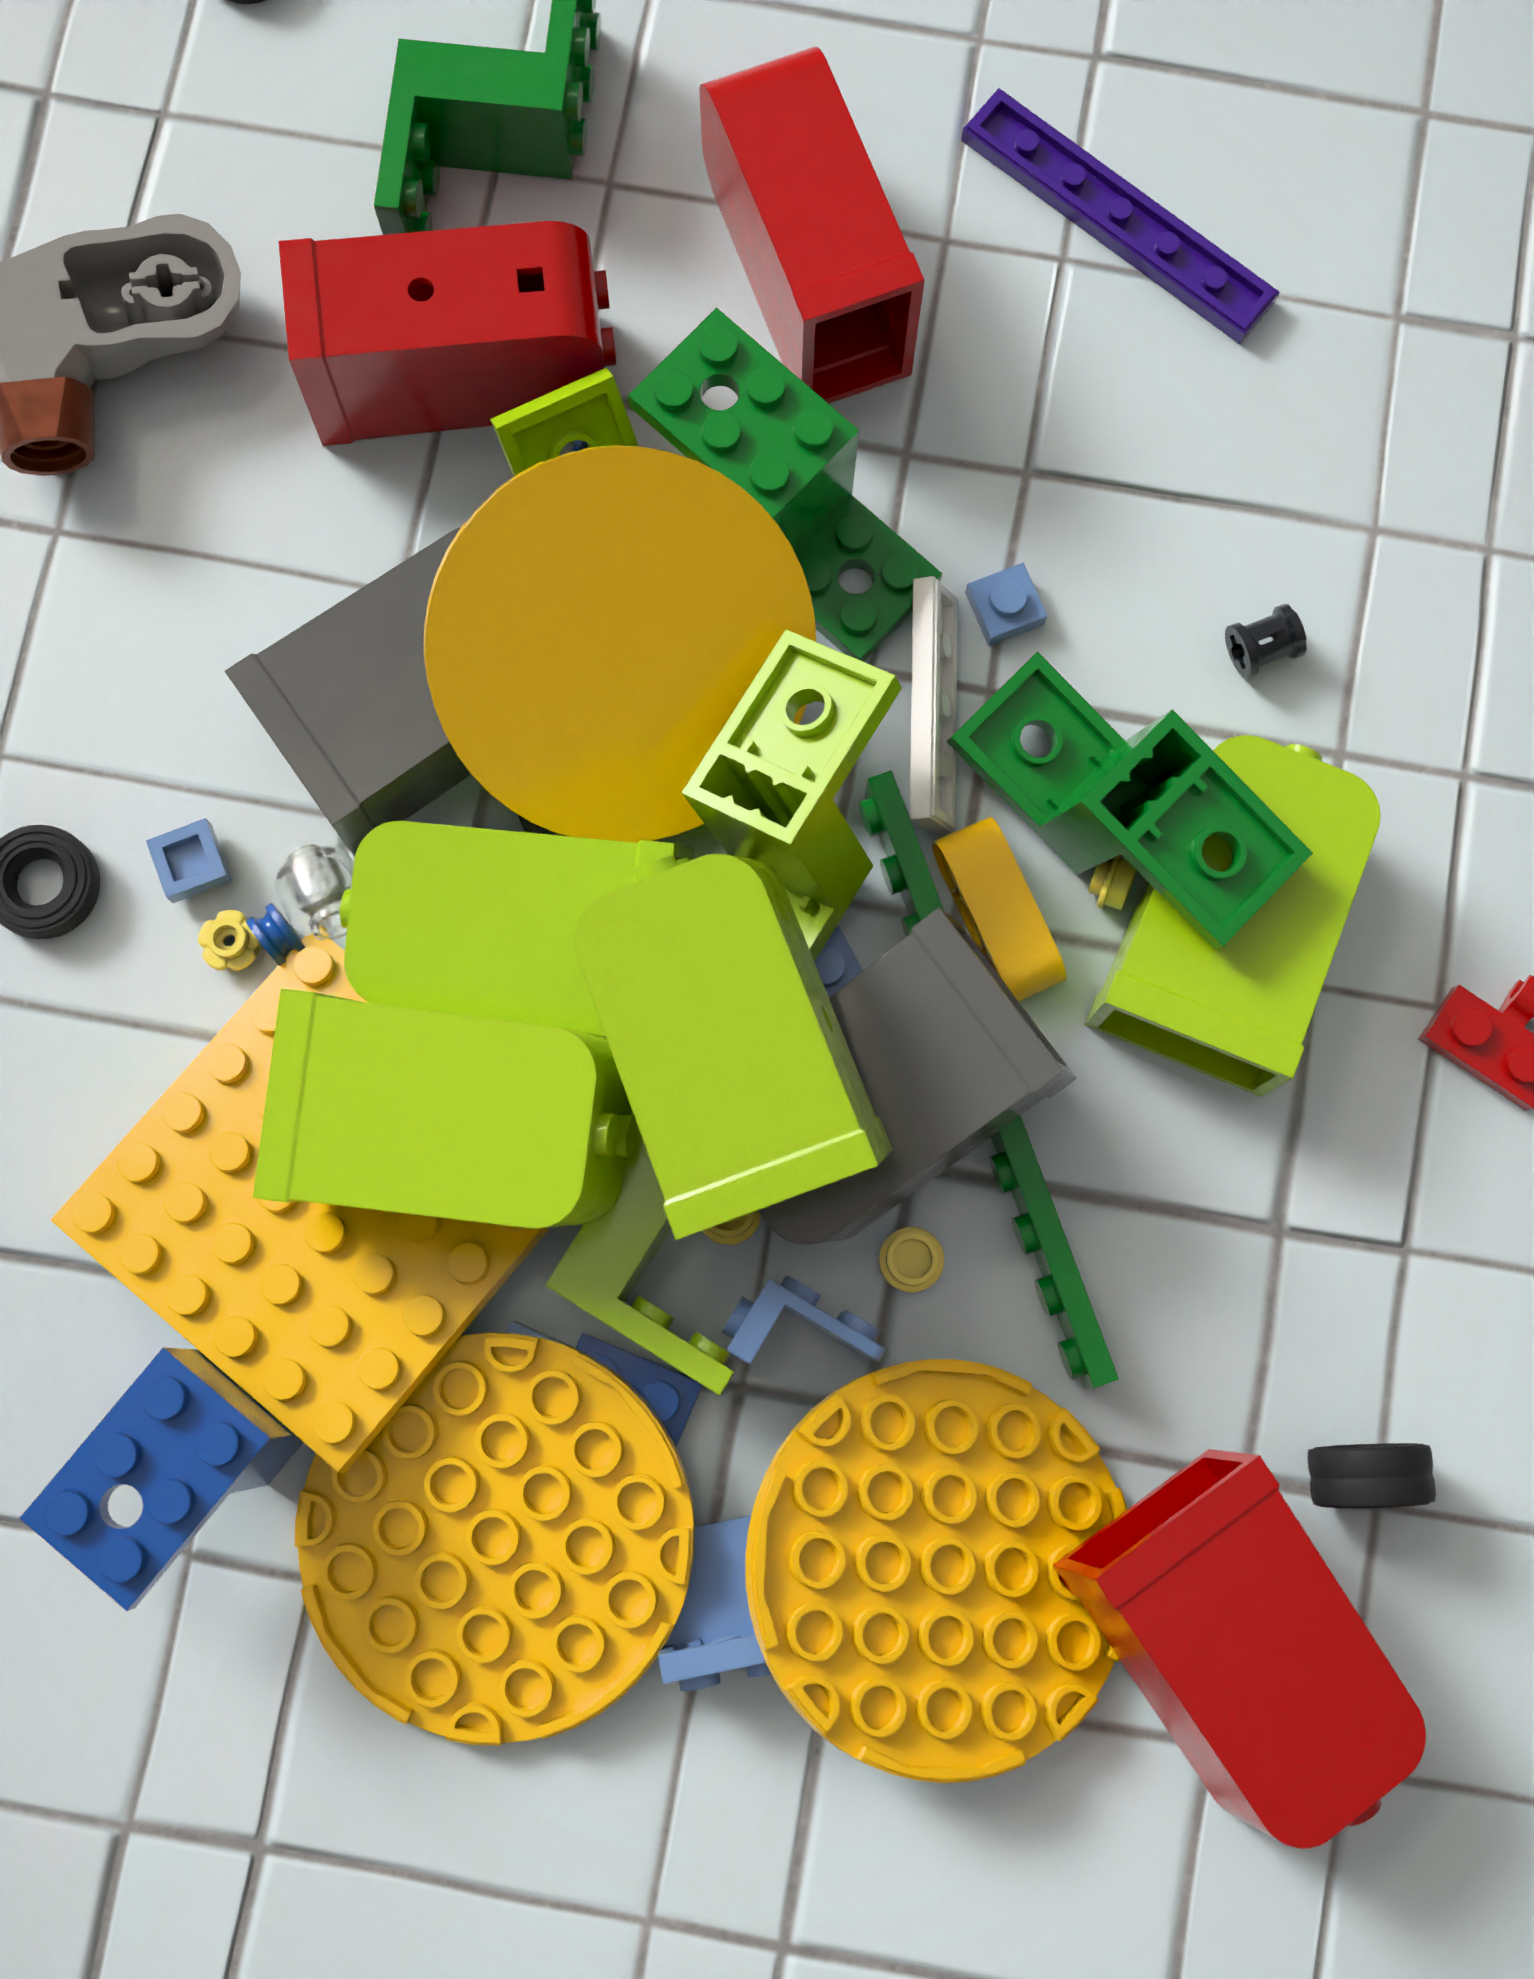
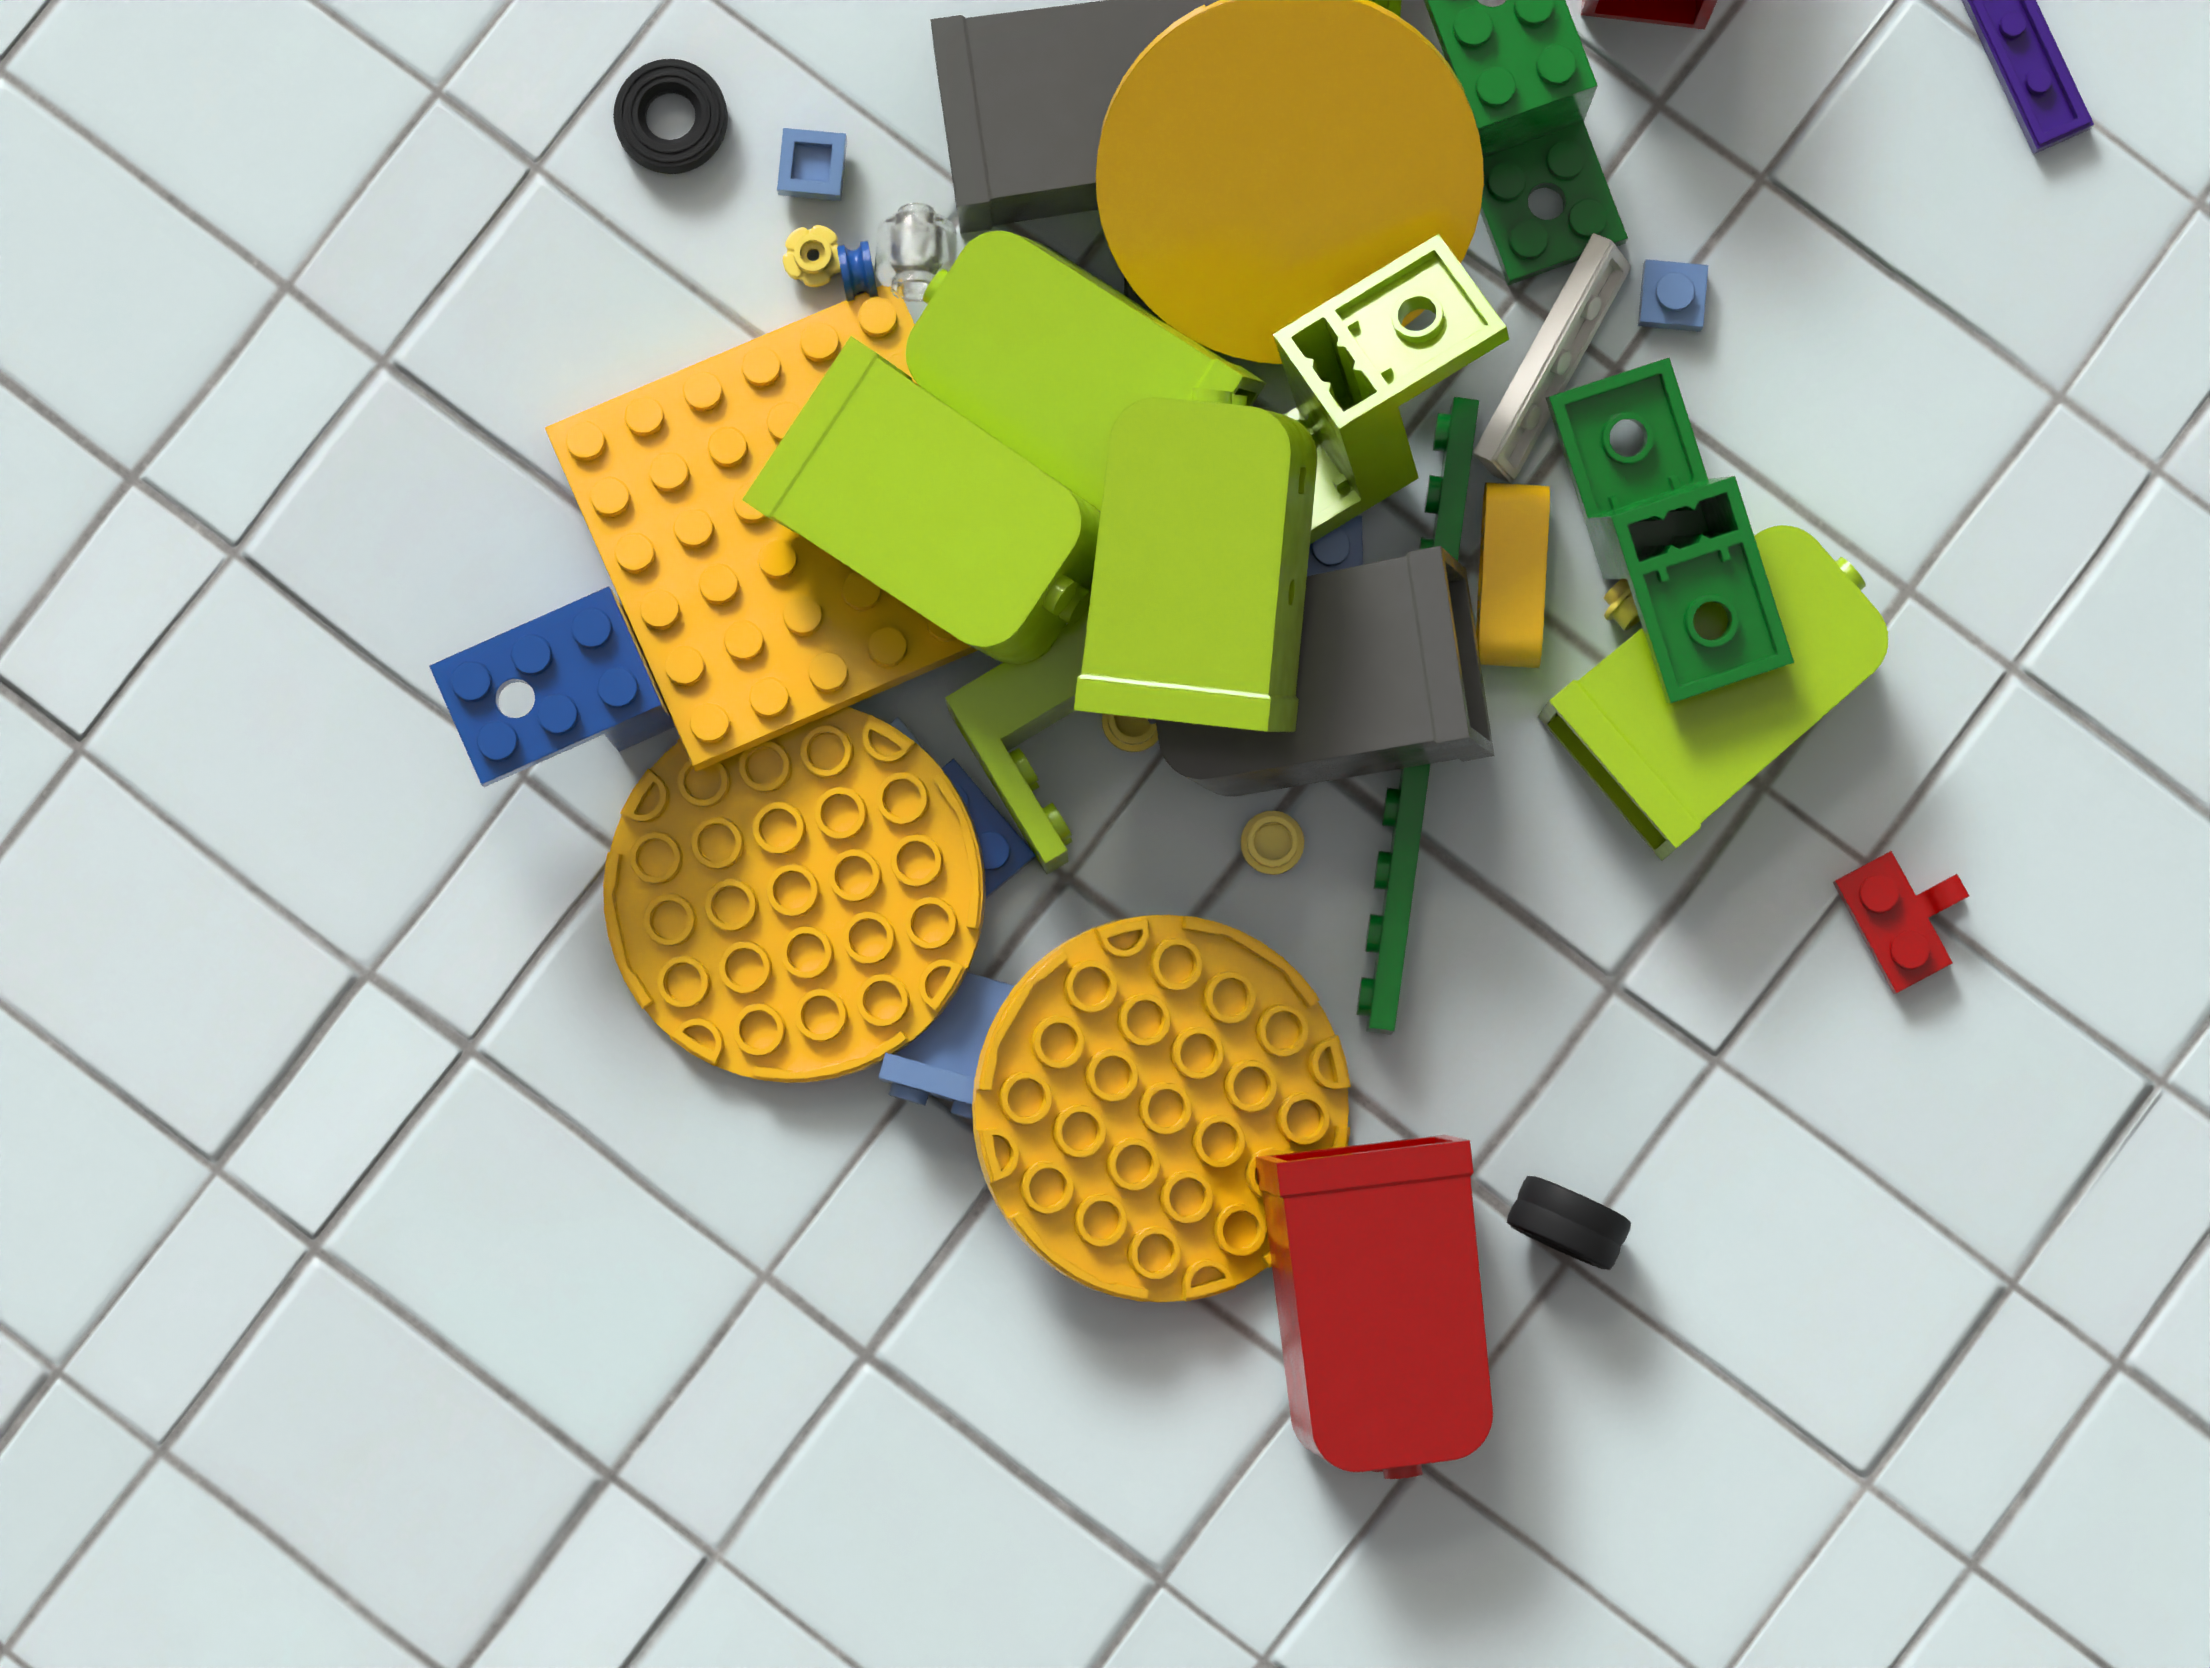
camera: 30 degrees right, 5 degrees up
medium blue bracket [722,1275,886,1364] -> none
black bush [1225,604,1307,678] -> none

